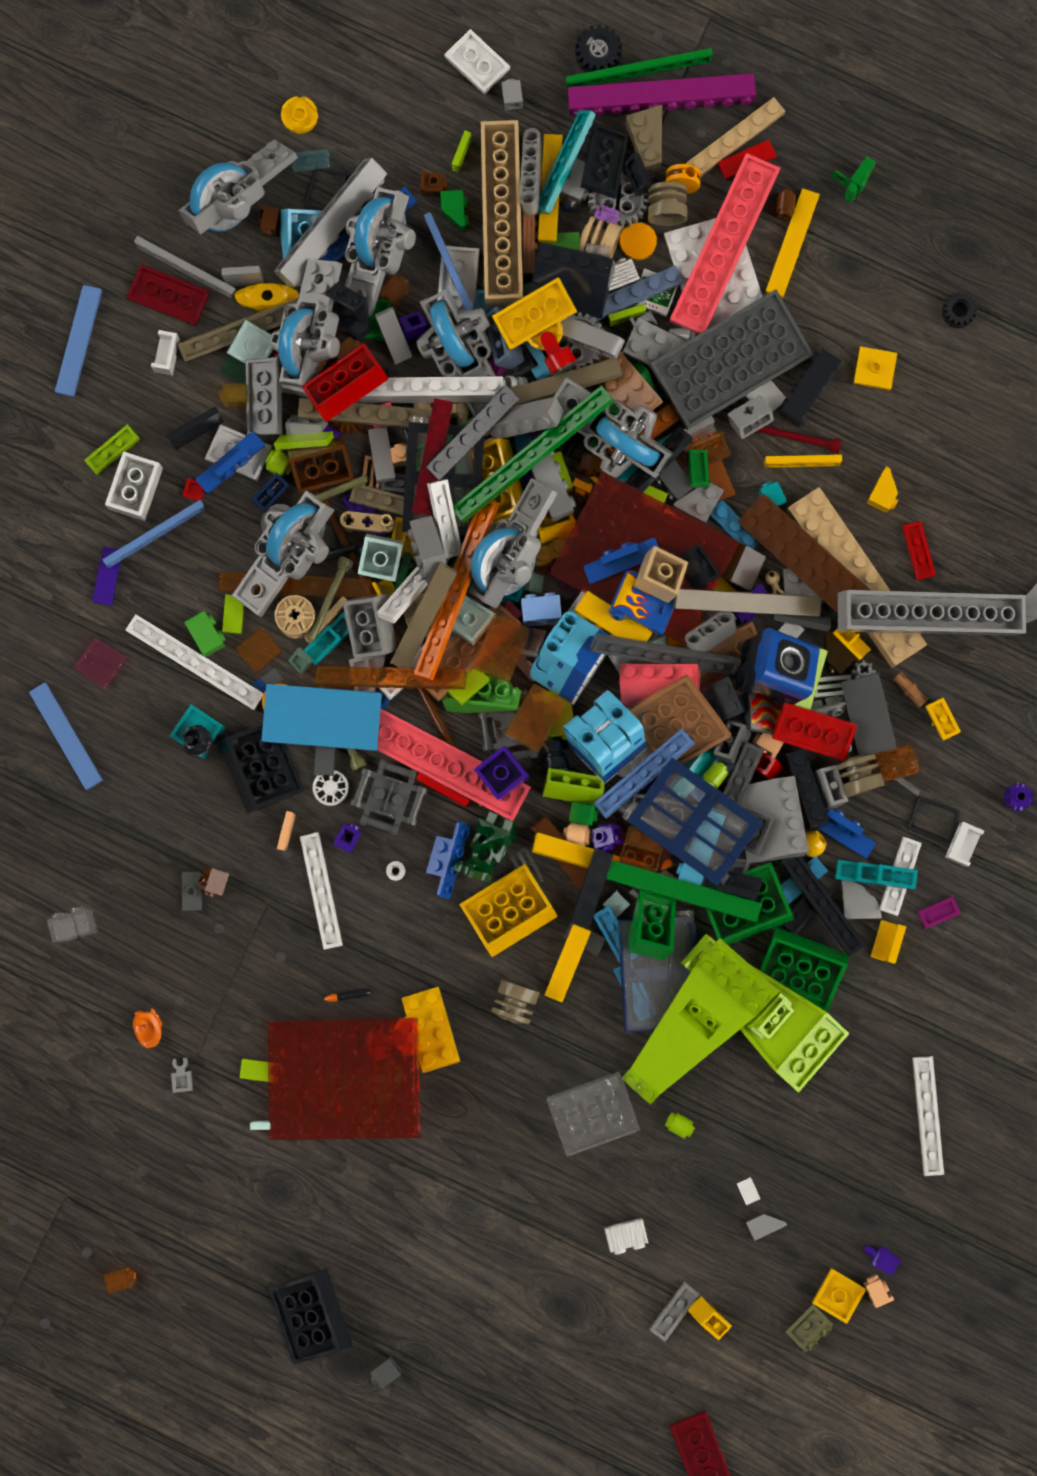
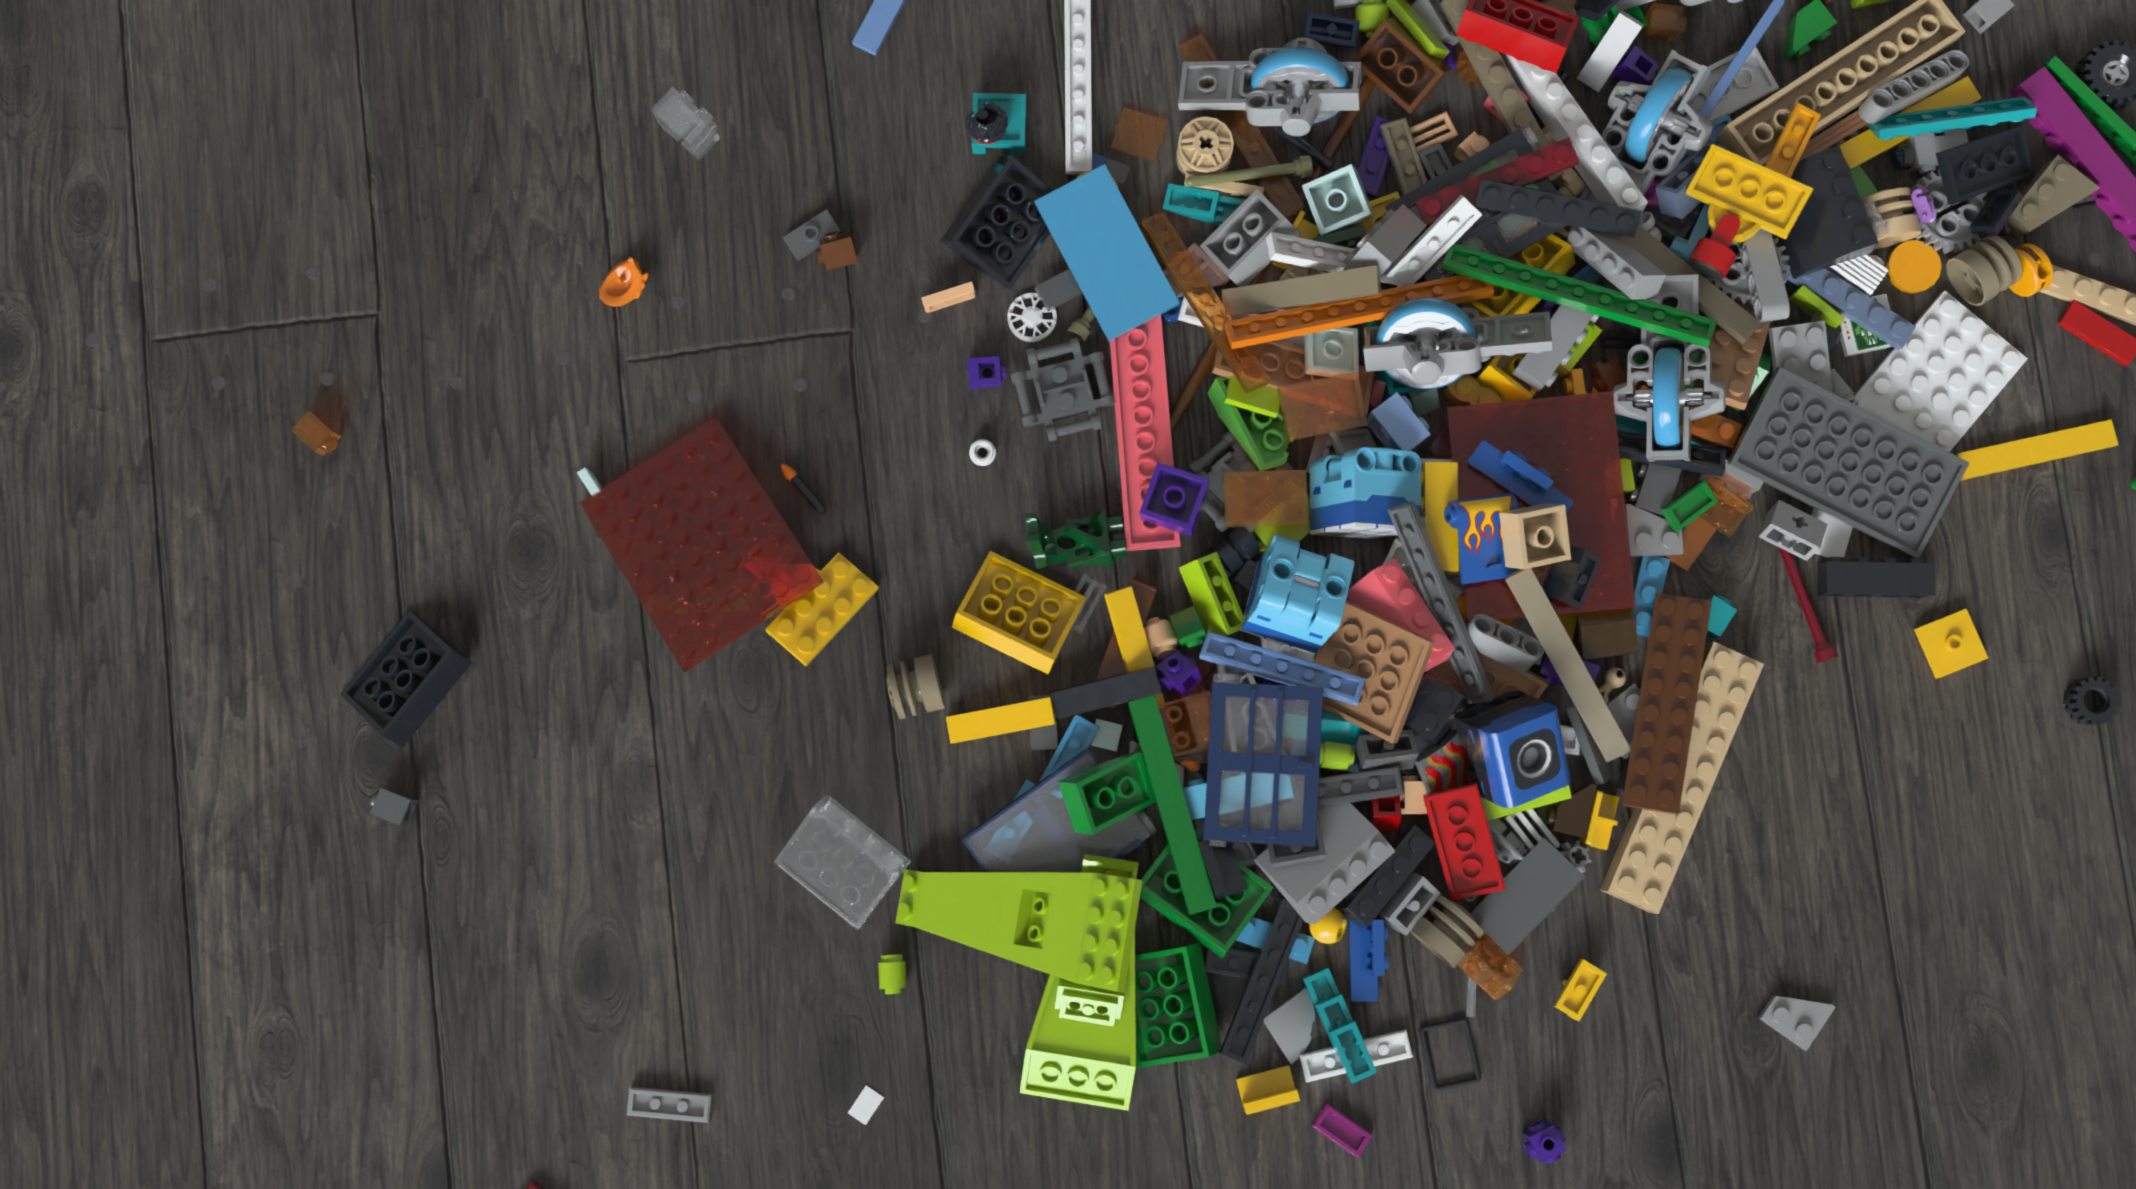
camera: 55 degrees right, 0 degrees up
light grey plate [171,1057,193,1093] -> none
bright green piece [184,611,226,657] -> none
lime tile [222,594,245,634] -> none
lime tile [239,1059,281,1083] -> none
sand green tile [288,647,313,674] -> none
olive bar [296,475,368,505] -> none
white tile [300,832,343,950] -> none
tan beam [340,511,394,534] -> none
light grey tile [368,427,396,483] -> none
red tile [416,772,470,808] -> none
blue bracket [426,821,470,899] -> none
white brick [604,1218,648,1255] -> none
coral plate [670,153,780,334] -> none
yellow slope [687,1296,732,1340] -> none
light grey tile [746,1214,787,1241] -> none
yellow tile [764,455,842,468] -> none
reddish brown brick [776,189,796,219] -> none
light grey brick [838,590,1026,636] -> none
yellow slope [866,466,898,514] -> none
medium nougat pin [893,671,928,707] -> none
red tile [902,521,936,581] -> none
white panel [945,822,984,867] -> none
none -> light orange tile [1764,102,1822,178]

